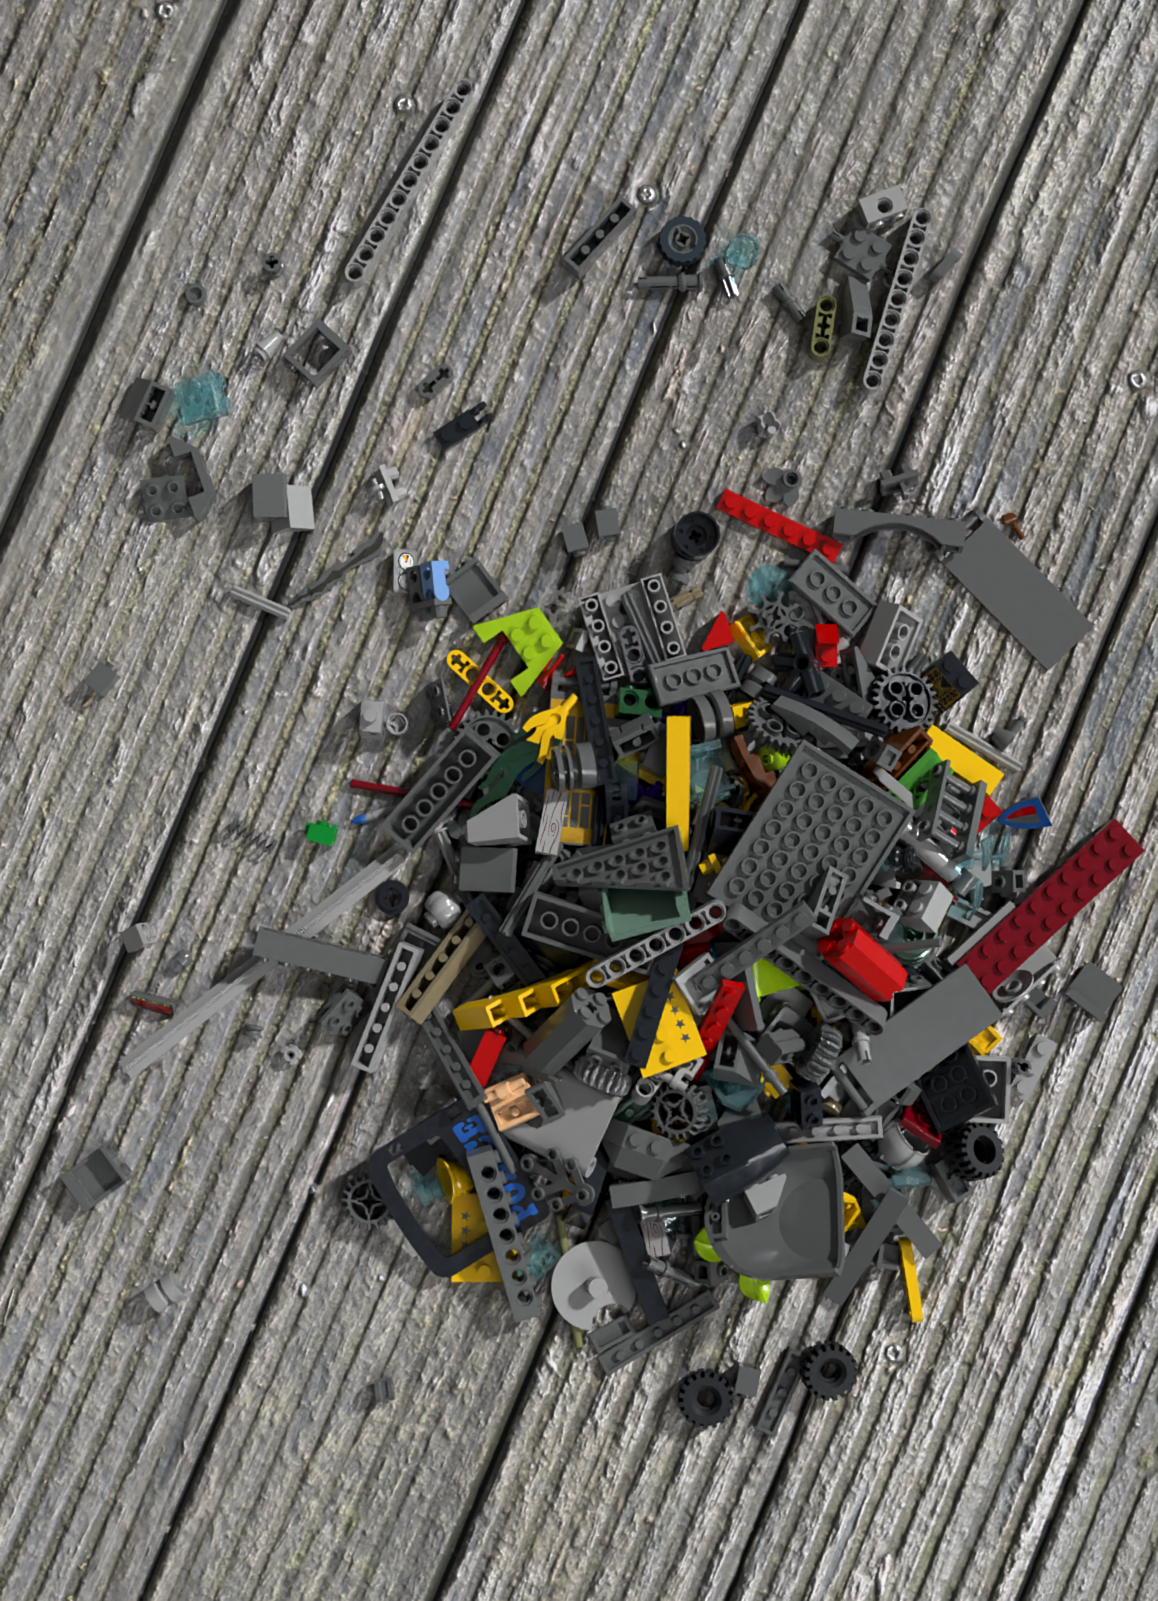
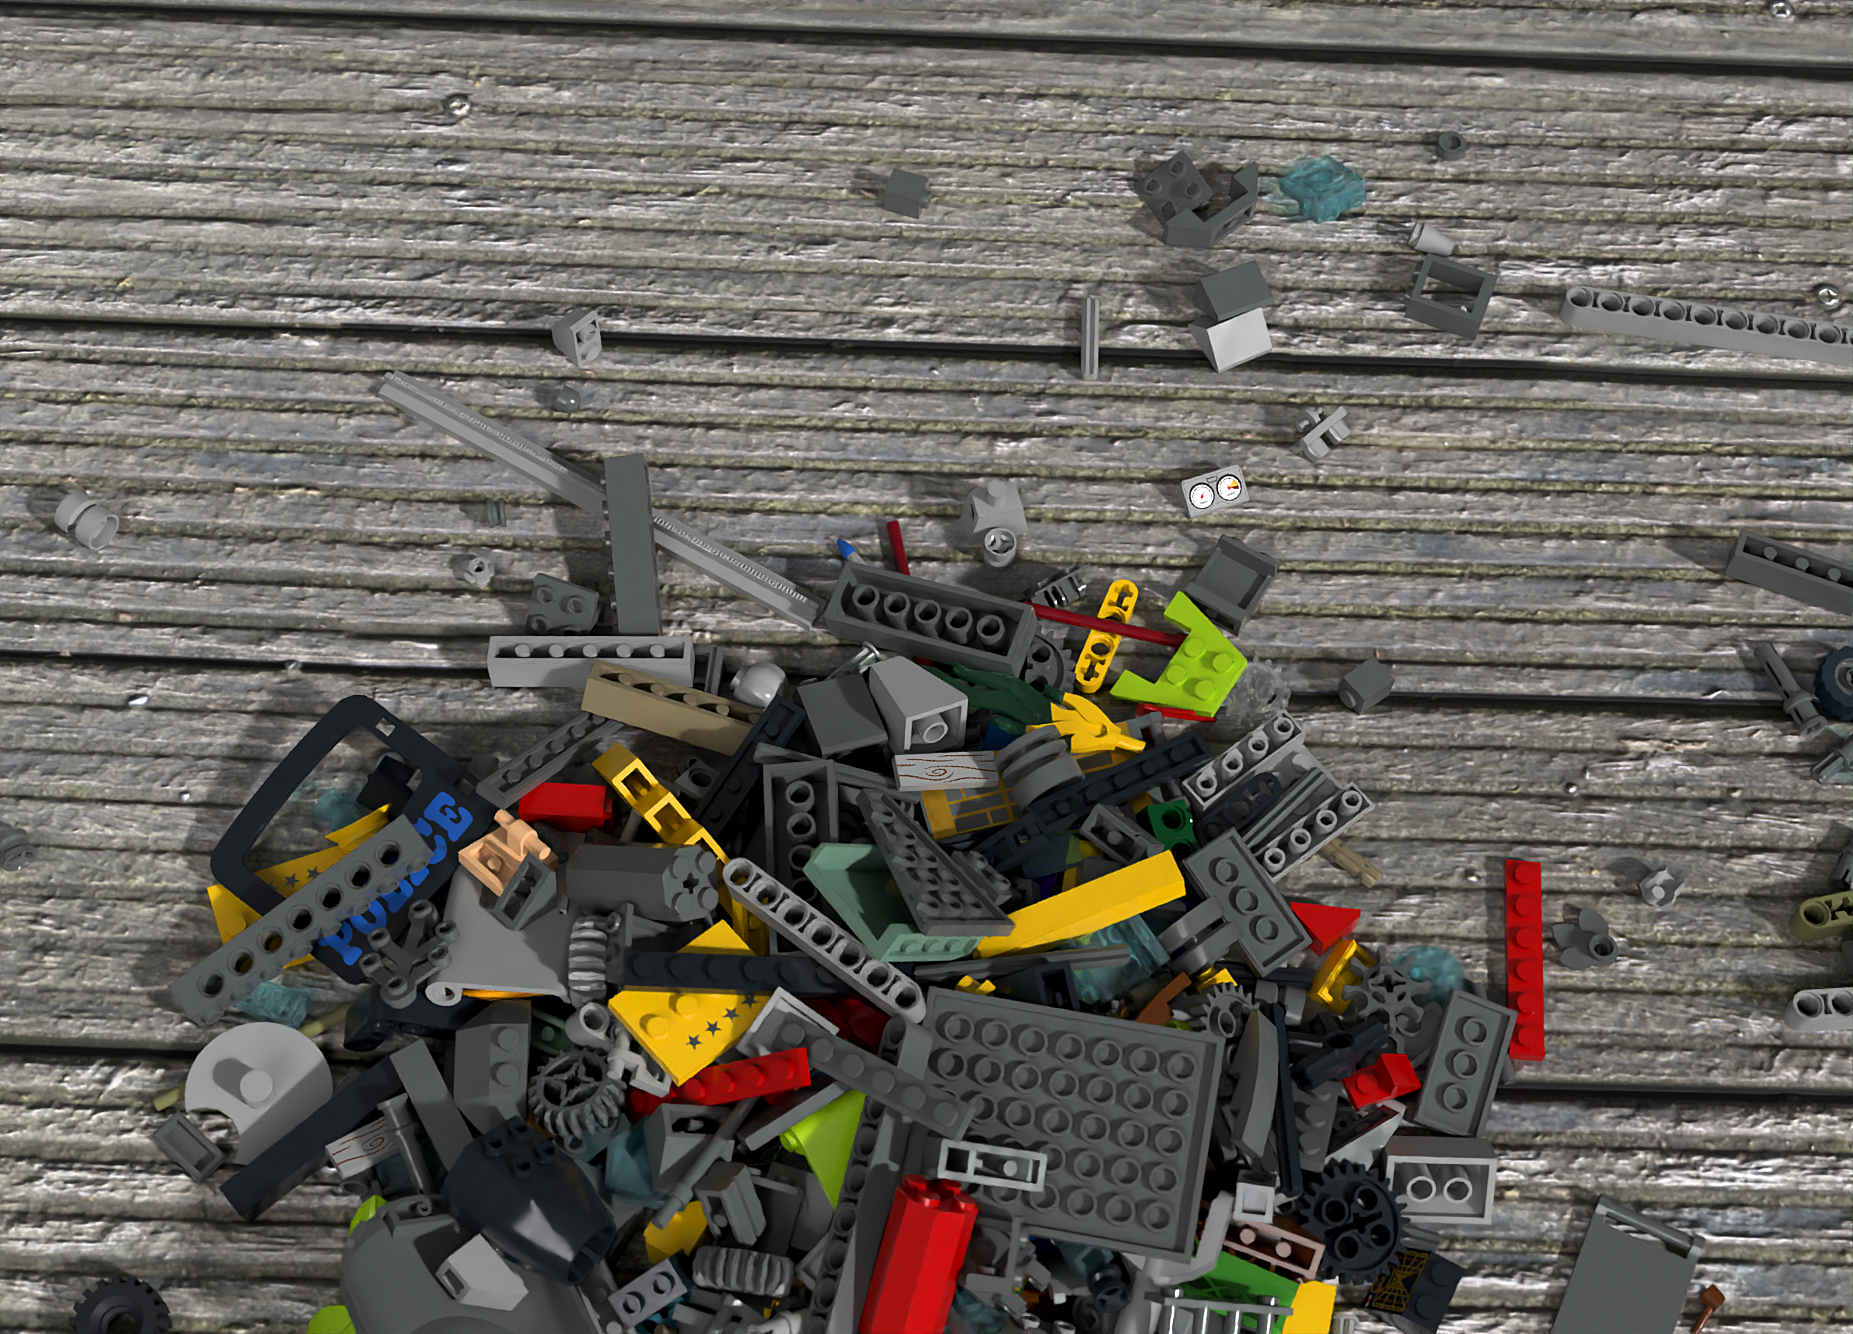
camera: 70 degrees right, 25 degrees down
dark grey panel [60,1142,133,1212] -> none
dark grey slope [119,377,176,434] -> none
slope [131,990,178,1017] -> none
dark grey piece [228,818,277,855] -> none
dark grey bush [262,252,284,278] -> none
dark grey sword [288,531,384,609] -> none
green brick [304,820,339,847] -> none
dark grey gear [340,1171,396,1230] -> none
black gear [375,880,410,915] -> none
hips [406,561,452,622] -> none
dark grey beam [418,364,454,400] -> none
black hinge [433,401,494,452] -> none
dark grey bar [475,1102,517,1174] -> none
light grey tile [565,627,591,653] -> none
dark grey brick [595,506,620,540] -> none
dark grey tile [596,1288,720,1377] -> none
dark grey pin [642,1255,700,1290] -> none
dark grey wheel [667,558,695,586] -> none
black wheel [670,511,720,562] -> none
dark grey brick [693,1258,729,1287] -> none
dark grey arch [832,506,966,553] -> none
dark grey hips [879,463,919,500] -> none

